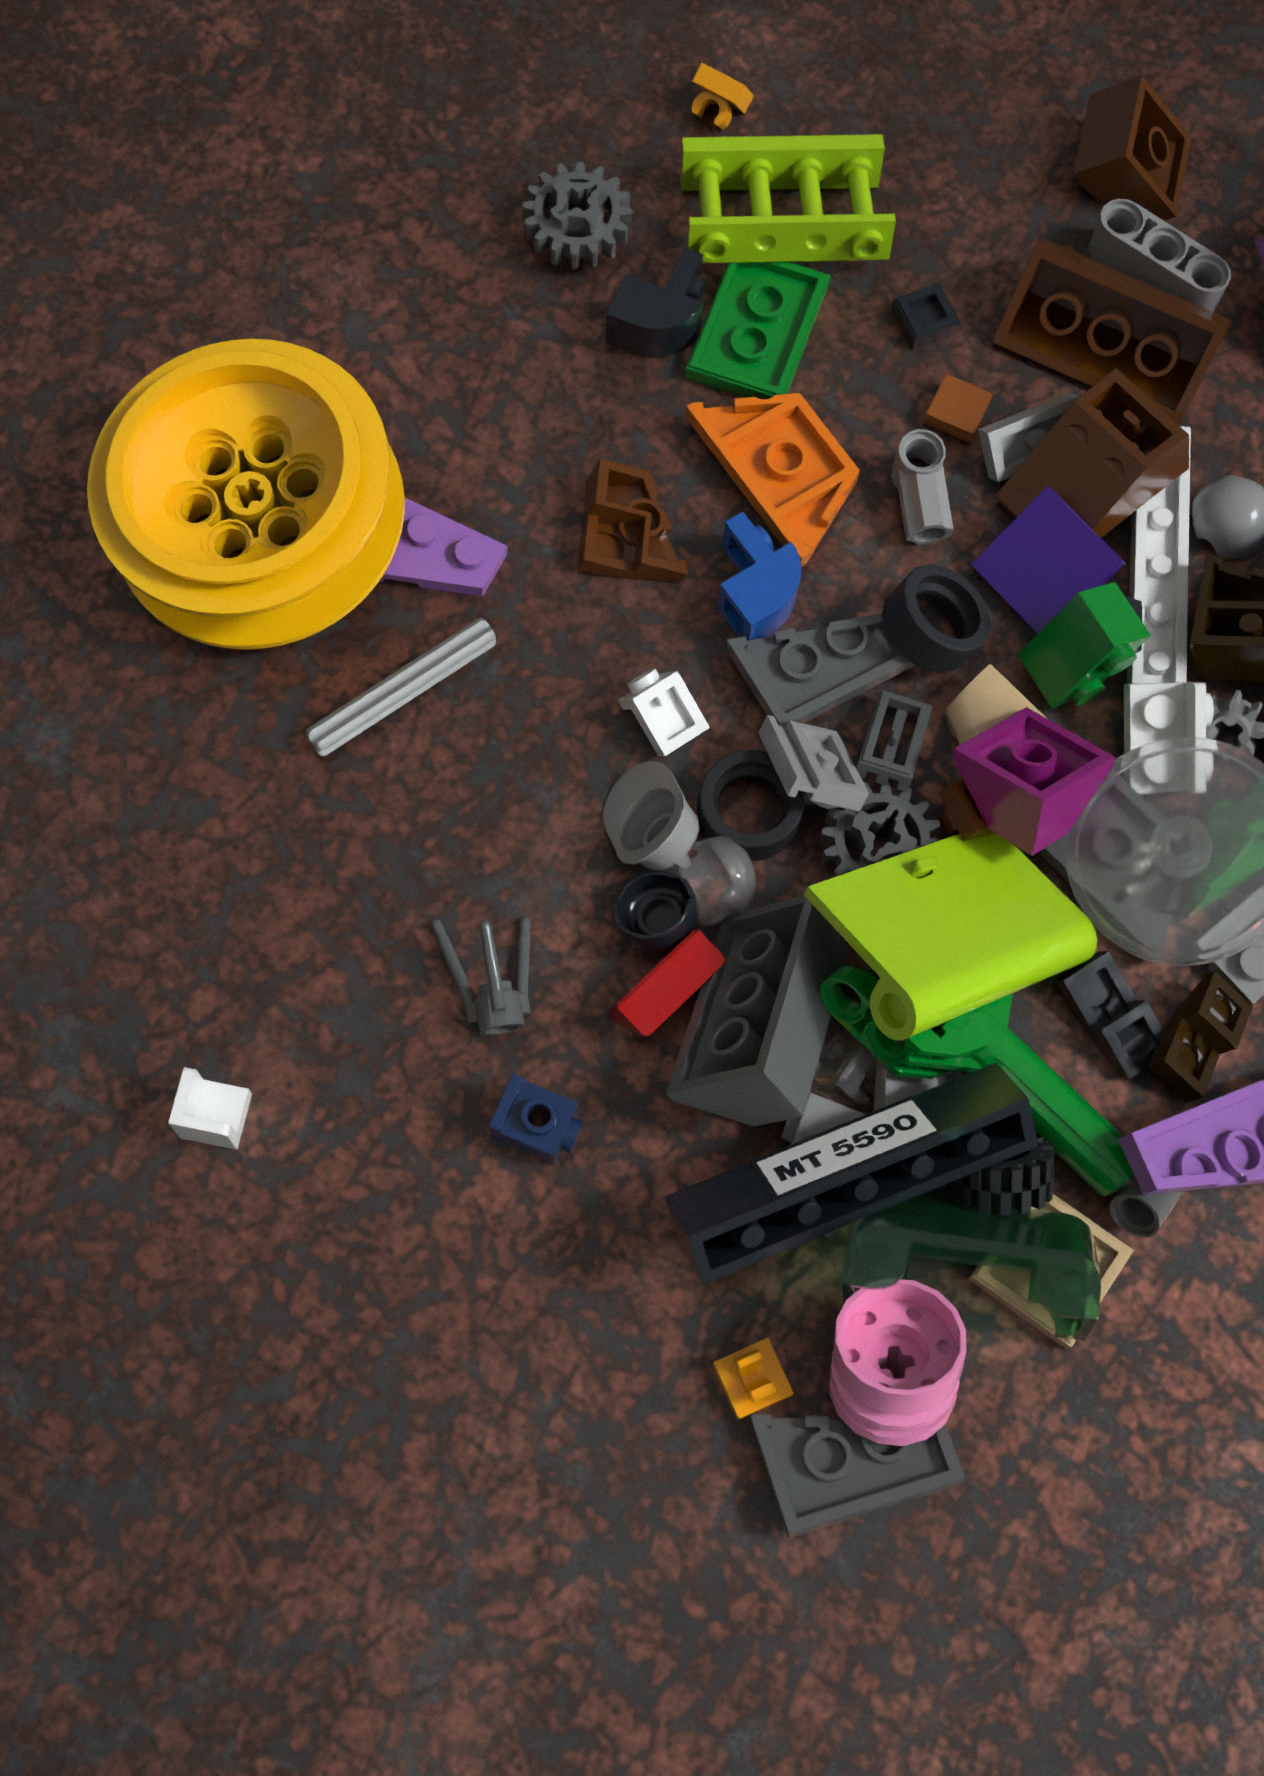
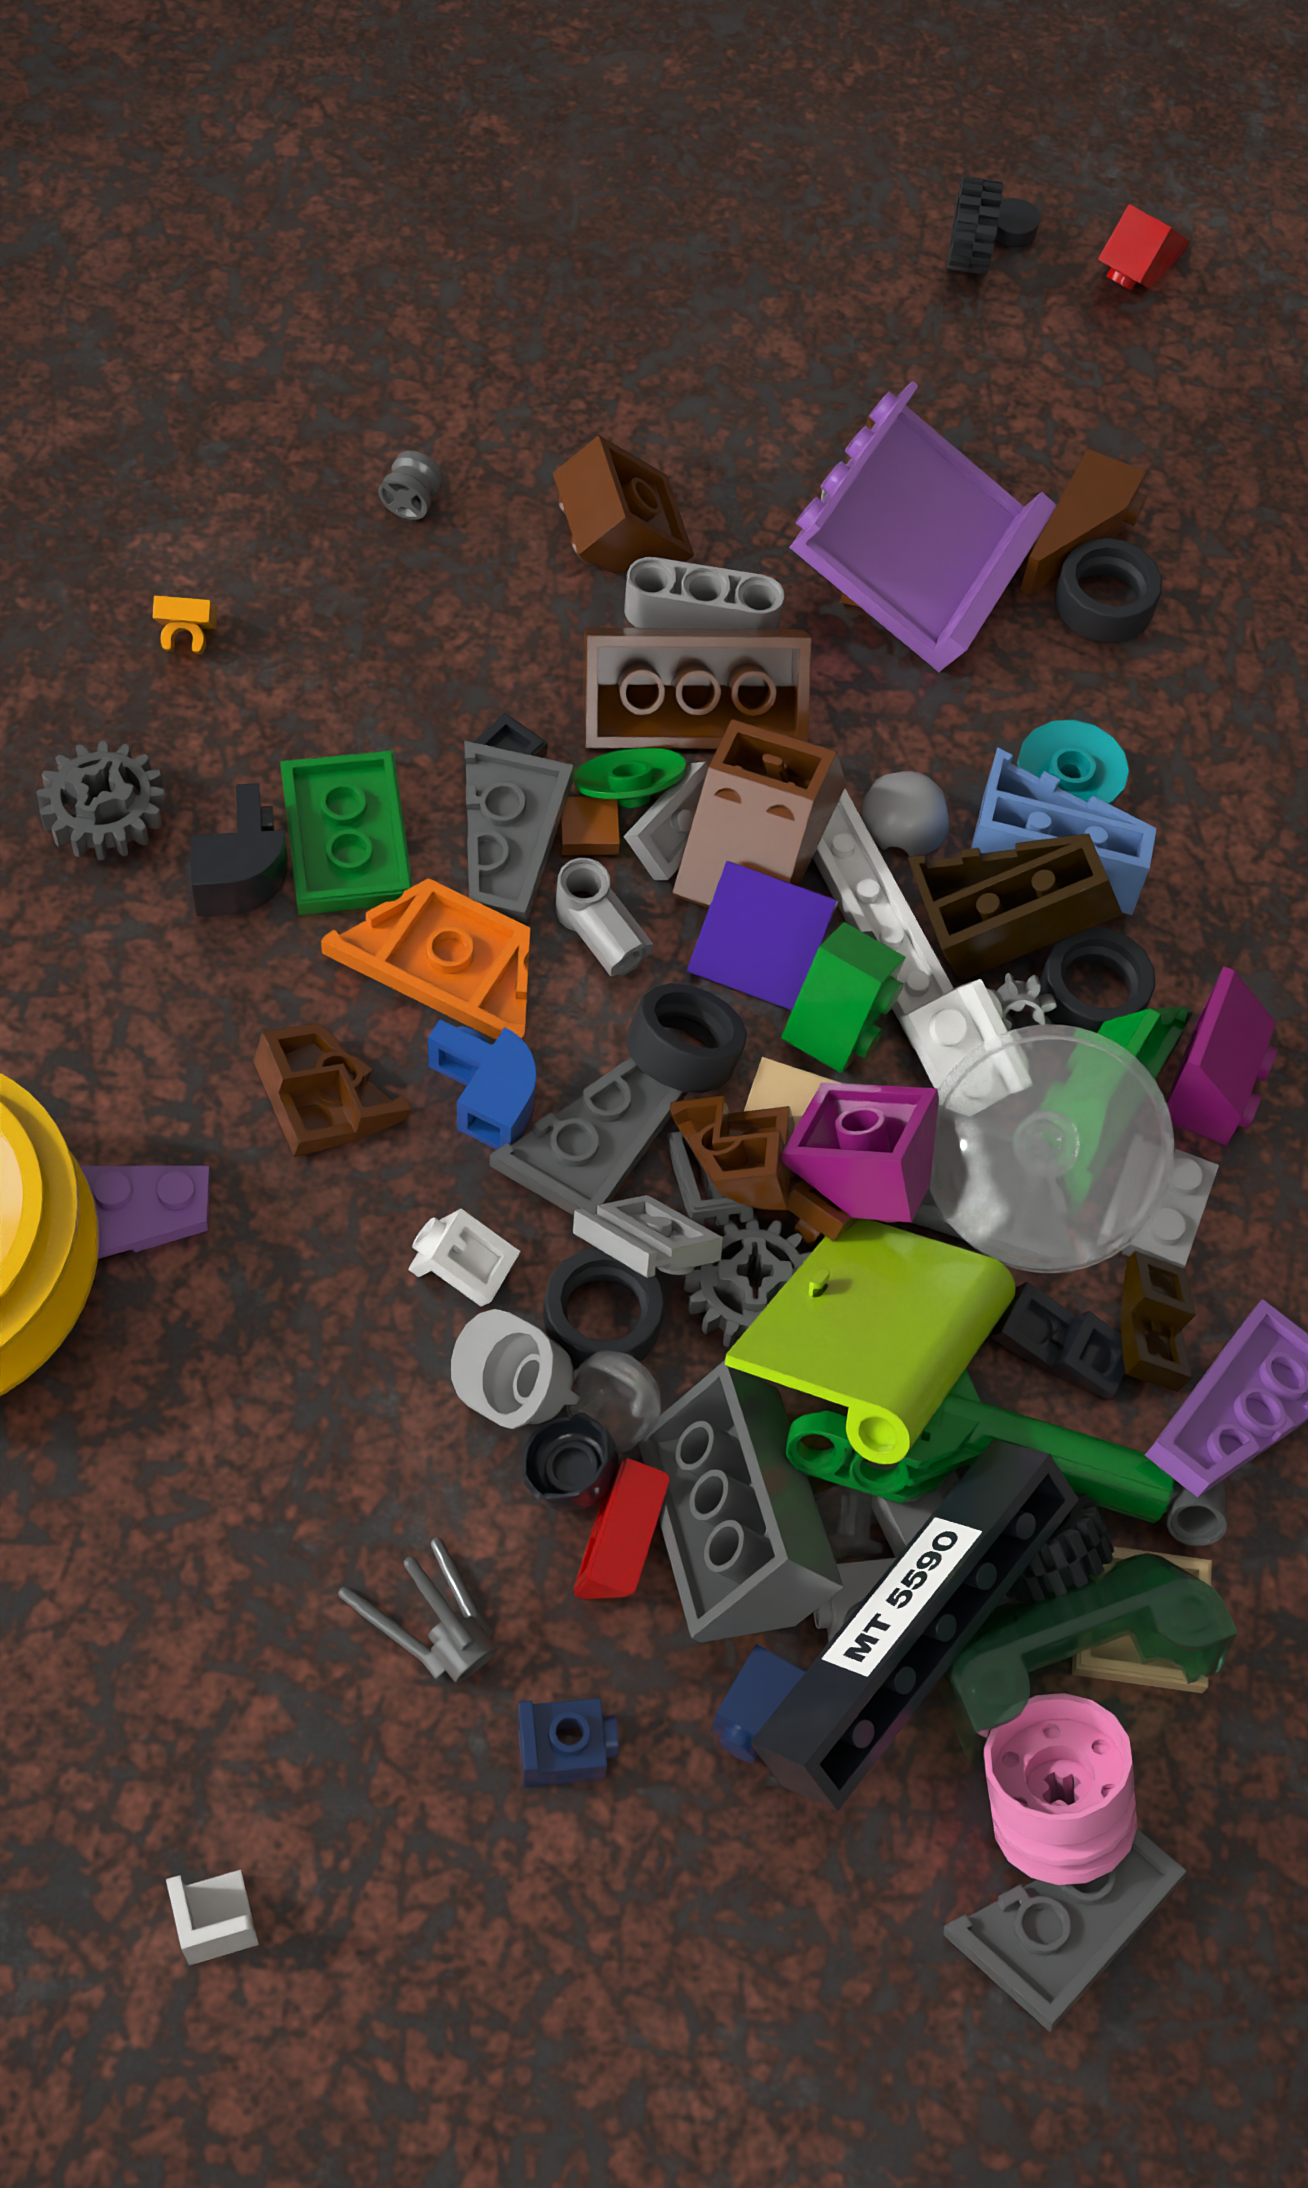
camera: 30 degrees left, 10 degrees down
light grey axle [306,618,496,756] -> none
lime fence [680,134,896,263] -> none
light orange tile [712,1338,794,1421] -> none
none -> dark grey wheel [378,450,444,520]
none -> dark grey wing [464,741,575,923]
none -> green dish [574,748,687,808]
none -> reddish brown slope [670,1096,795,1210]
none -> dark blue brick [711,1643,806,1763]

